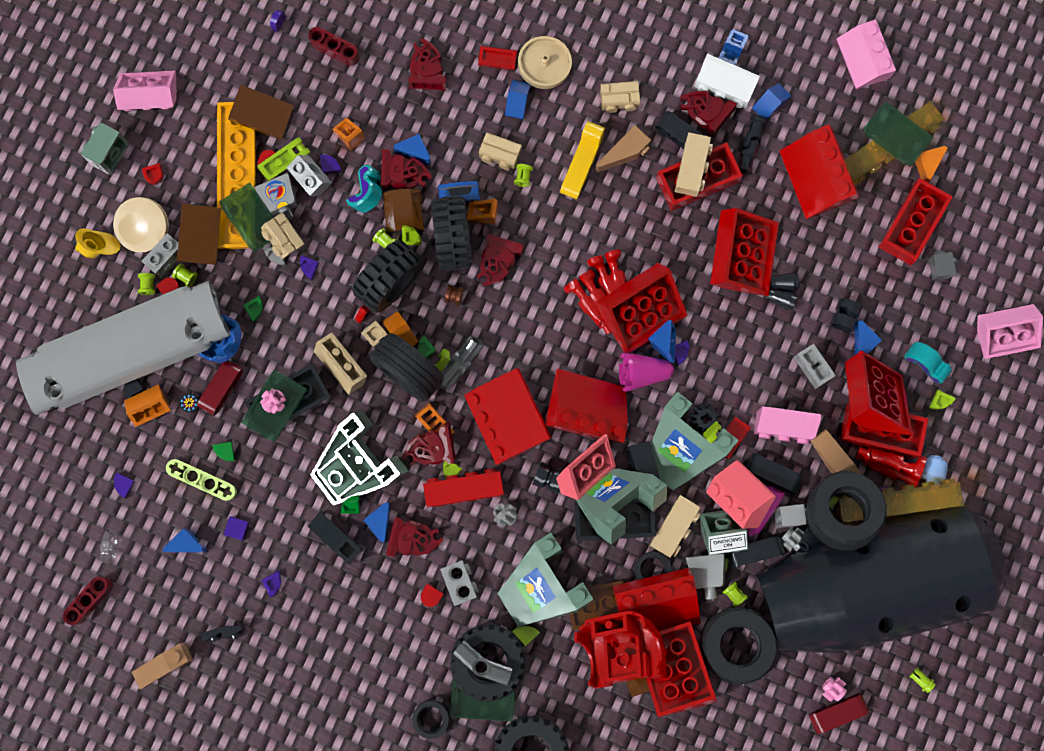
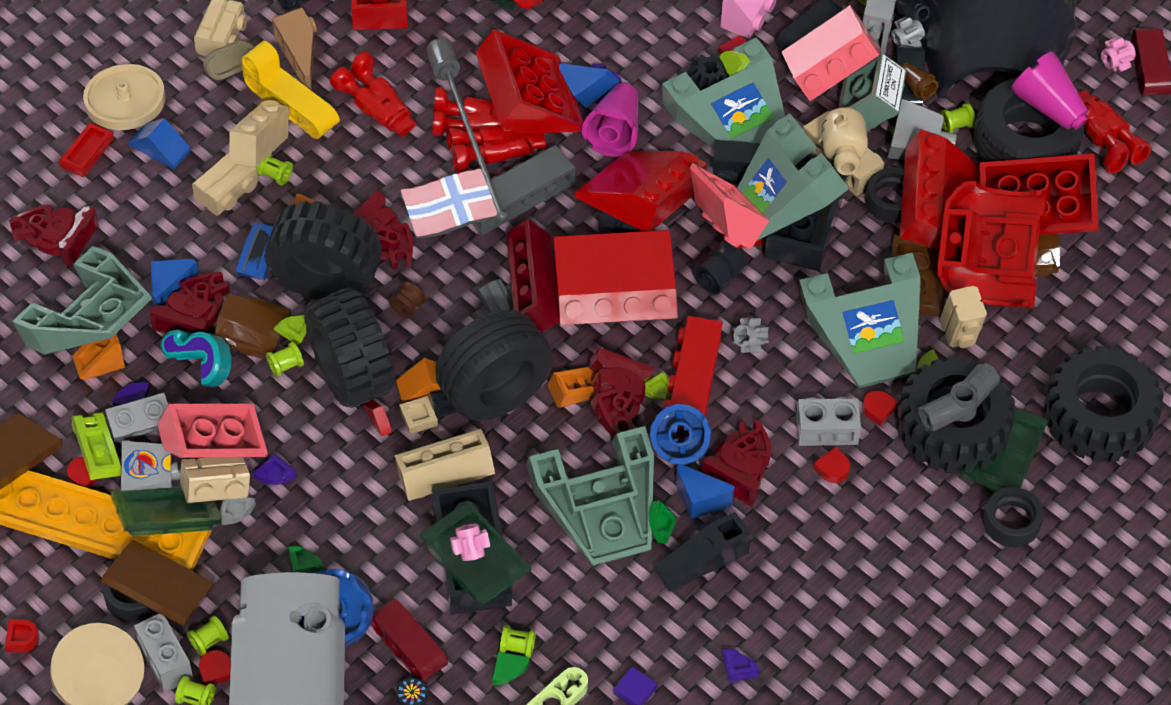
camera: 75 degrees left, 25 degrees down
none -> sand green wedge [12,246,152,354]
none -> coral slope [158,404,268,458]
none -> dark tan tile [203,40,254,80]
none -> tan brick [229,100,289,167]
none -> red piece [329,51,417,137]
none -> flag [400,38,507,239]
none -> dark grey brick [472,145,575,236]
none -> lime bush [500,625,536,658]
none -> dark red brick [506,219,560,333]
none -> blue brick [650,404,712,465]
none -> tan piece [818,107,868,175]
none -> red tile [863,391,899,426]
none -> reddish brown cone [901,62,938,99]
none -> tan brick [940,286,987,348]
none -> dark pink cone [1011,51,1088,130]
none -> red piece [1078,90,1151,174]

